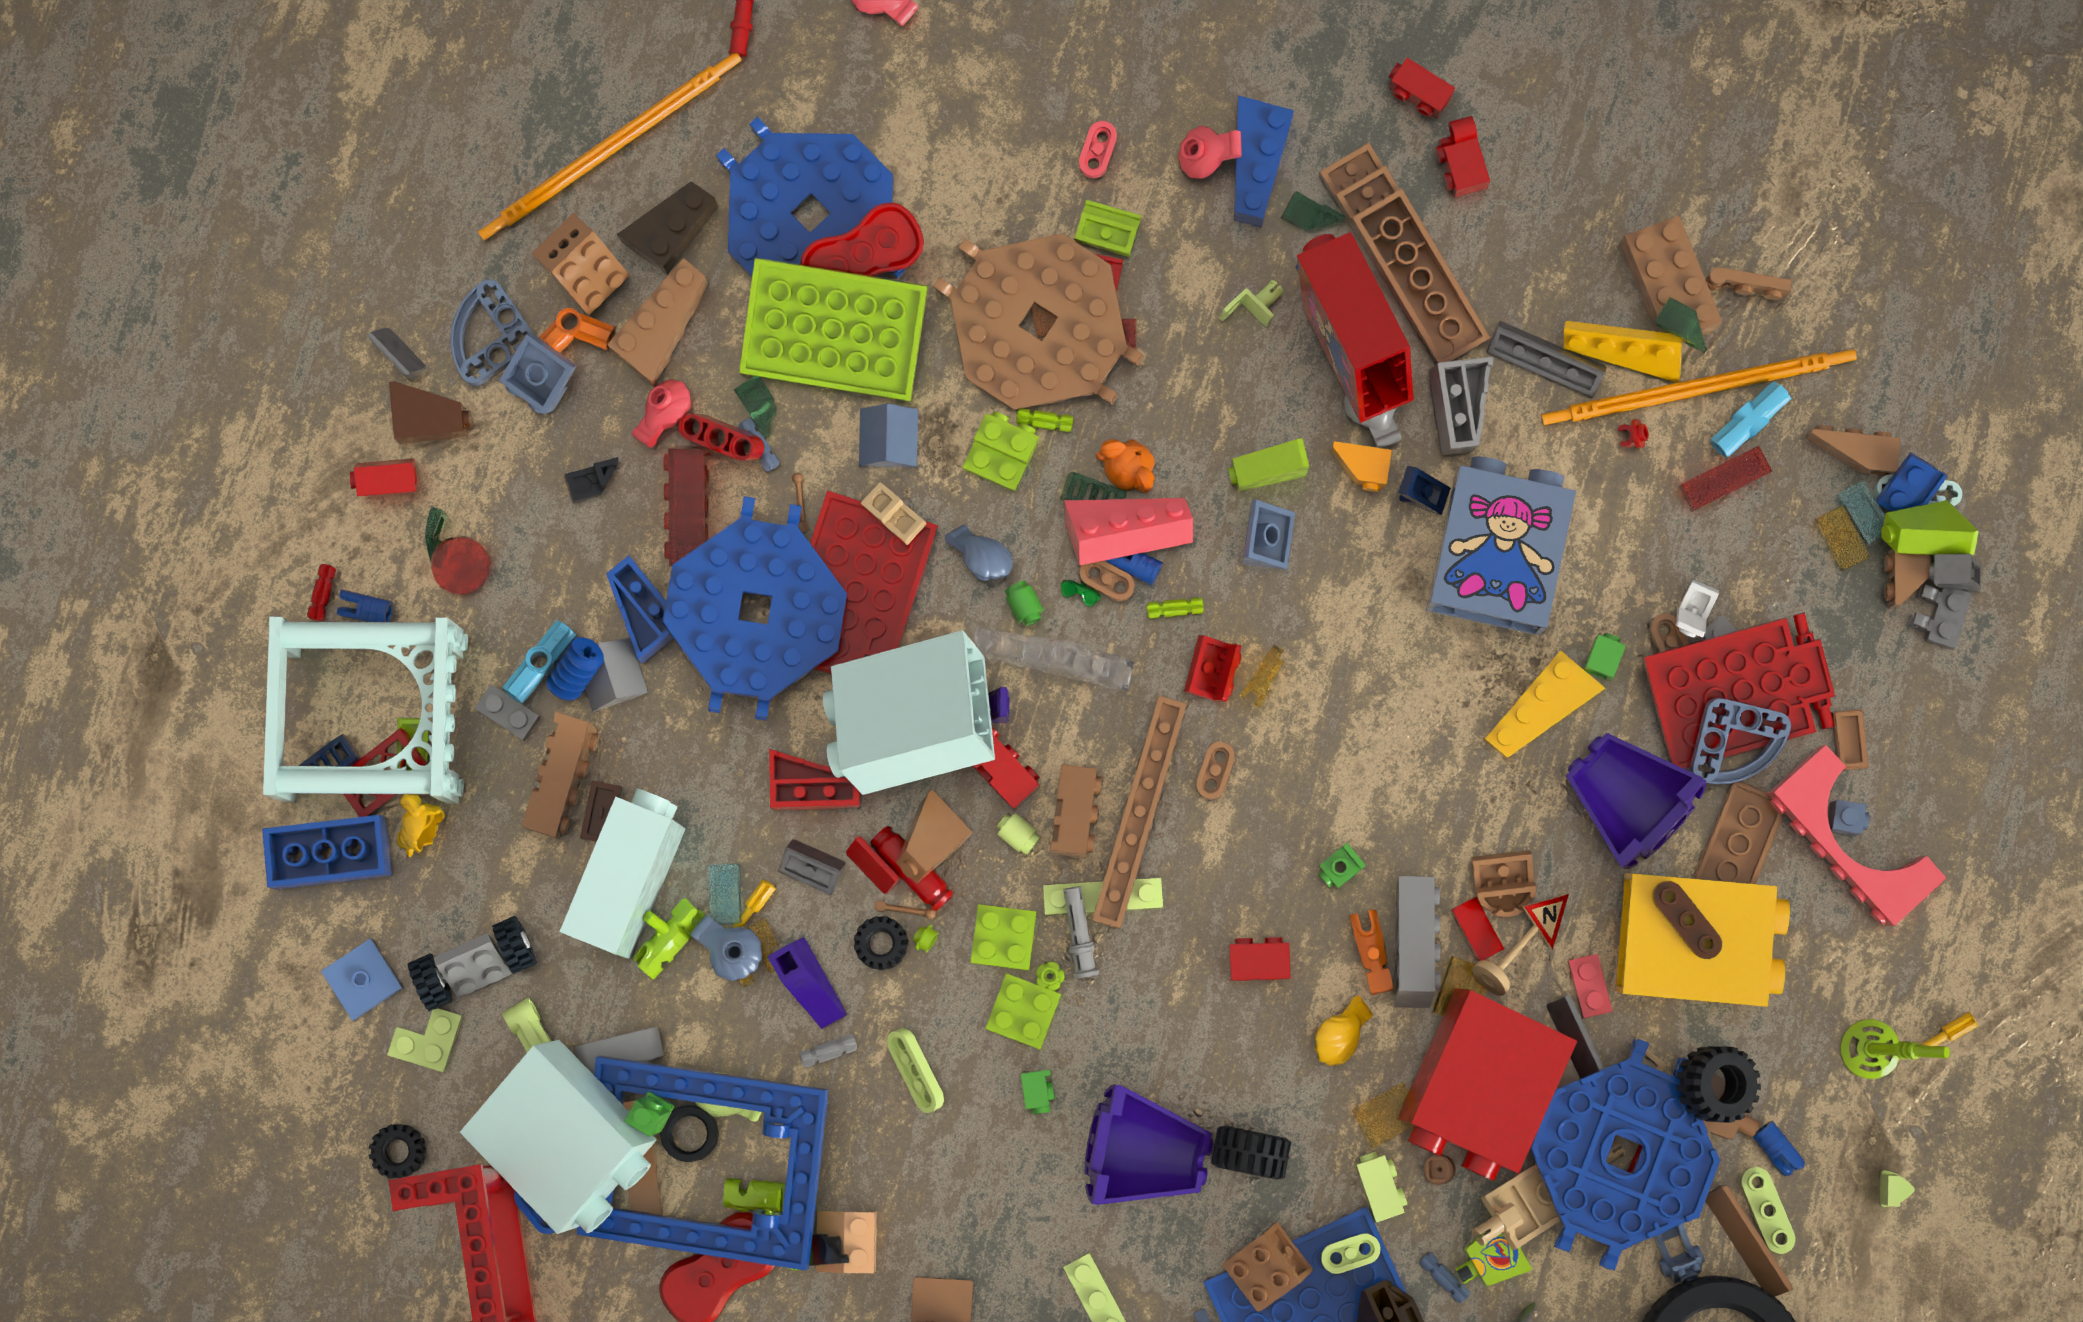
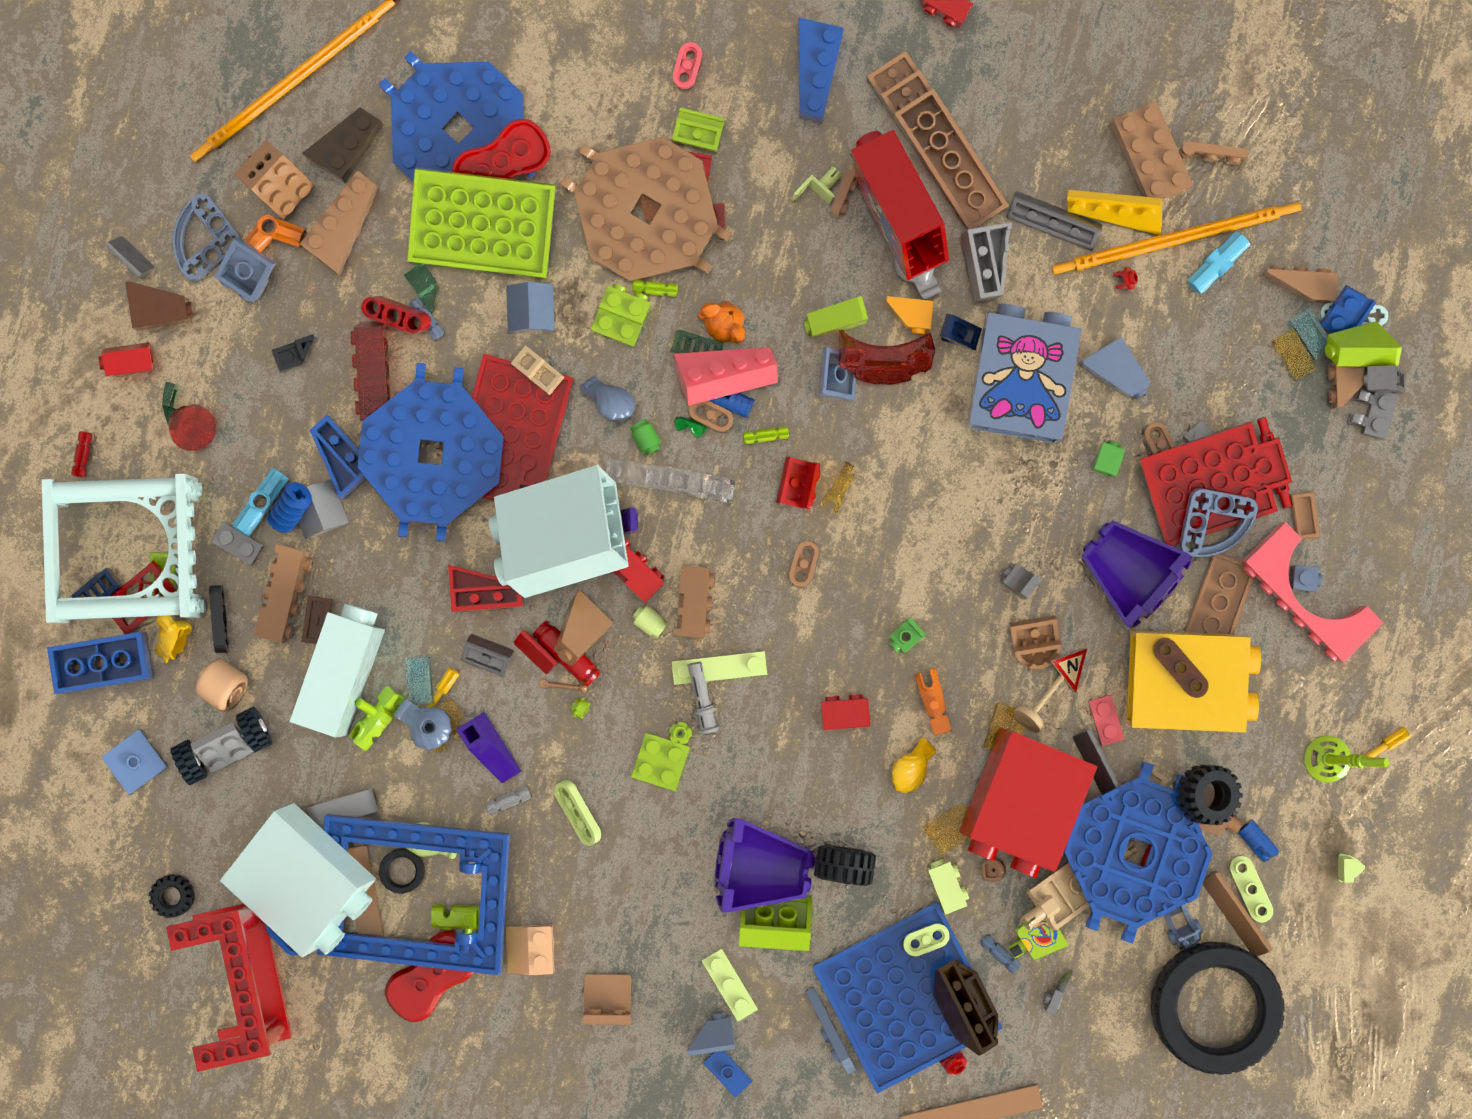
camera: 10 degrees left, 5 degrees up
blue hinge [337,589,393,622] -> none
yellowish green plate [387,1008,463,1073] -> none
yellowish green piece [502,997,551,1052] -> none
bright green brick [624,1091,675,1137] -> none
coral animal [632,379,691,448] -> none
medium nougat hinge [792,473,809,533] -> none
black slope [809,1234,849,1266] -> none
black tyre [854,916,908,970] -> none
lime plate [970,904,1037,971] -> none
bright green brick [1021,1069,1055,1115] -> none
medium nougat plate [1092,696,1187,929] -> none
coral animal [1178,125,1241,179] -> none
medium nougat bracket [1223,1222,1314,1312] -> none
clear green slope [1281,191,1345,231] -> none
light grey wedge [1394,876,1441,1008] -> none
red hinge [1435,116,1490,198] -> none
red slope [1450,897,1504,962] -> none
yellow wing [1484,650,1606,759] -> none
clear green slope [1655,297,1707,353] -> none
white bracket [1676,579,1719,637] -> none
clear red plate [1679,446,1773,512] -> none
none -> light nougat head [196,659,248,712]
none -> black beam [209,585,229,653]
none -> lime slope [739,896,812,951]
none -> medium nougat plate [829,168,857,219]
none -> clear red windscreen [839,330,935,385]
none -> flat silver arch [1001,563,1042,600]
none -> sand blue slope [1079,337,1151,399]

